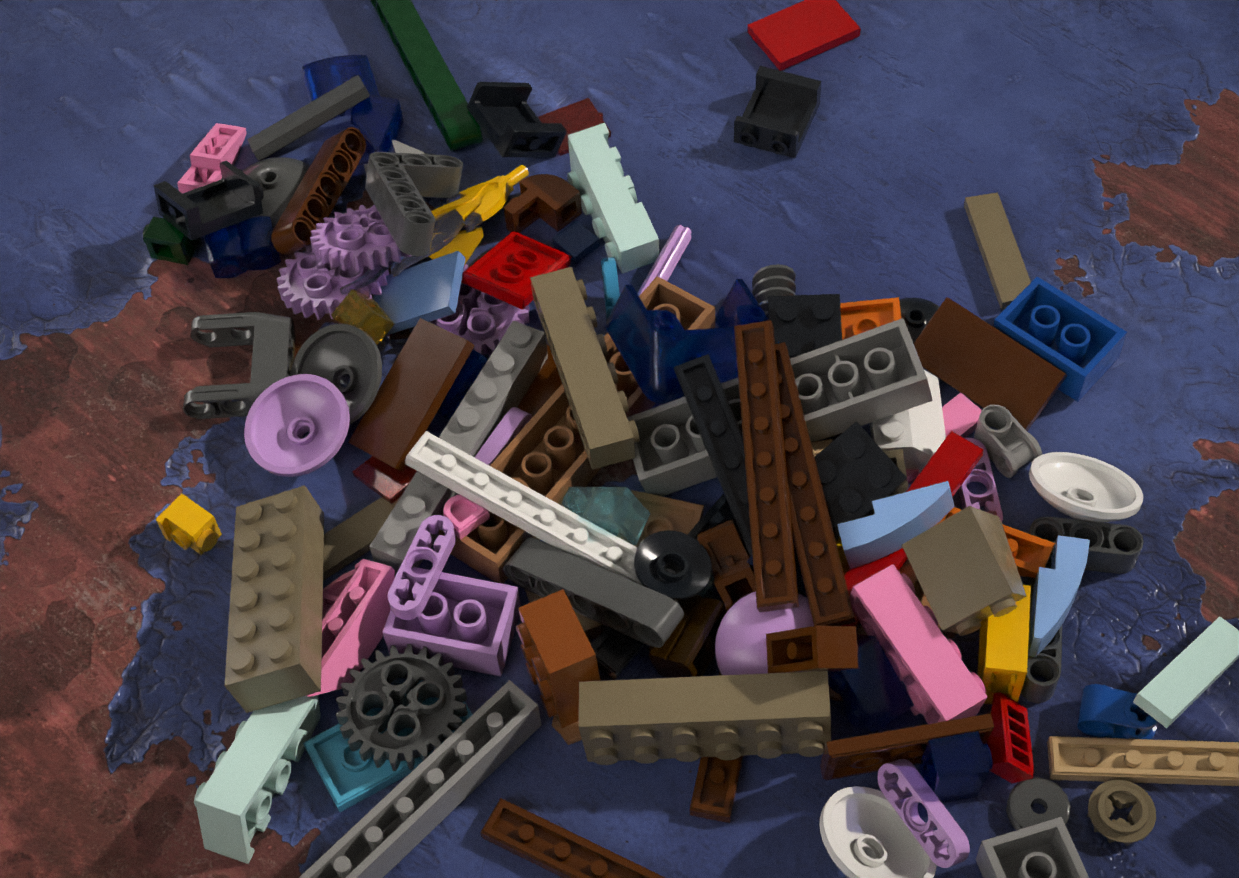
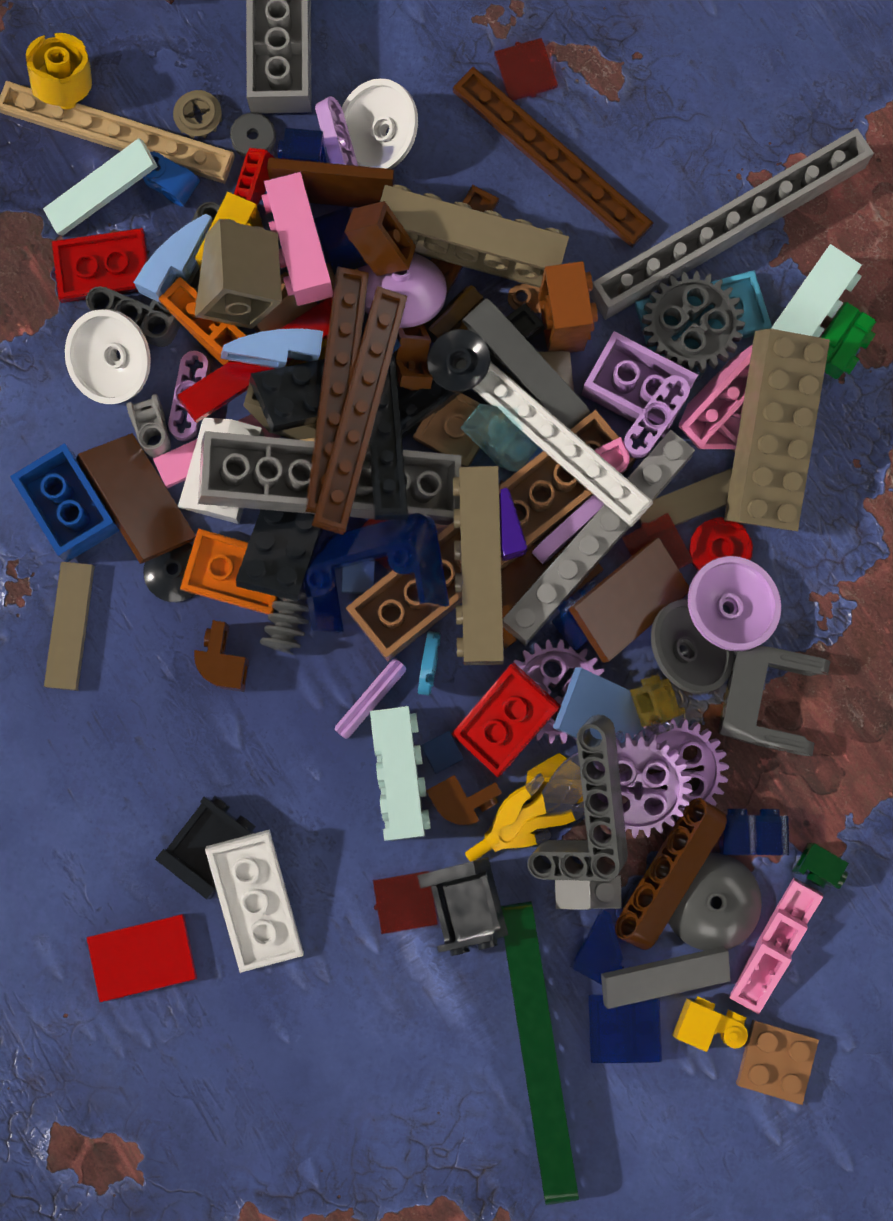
camera: 165 degrees left, 25 degrees up
black panel [154,161,264,240] -> none
yellow brick [156,494,222,555] -> none
none -> red tile [52,228,148,303]
none -> reddish brown brick [194,620,249,692]
none -> white tile [205,829,304,973]
none -> dark purple slope [499,487,528,561]
none -> yellow brick [672,996,748,1052]
none -> red tile [689,517,753,571]
none -> medium nougat plate [736,1020,819,1105]
none -> green brick [821,302,876,379]

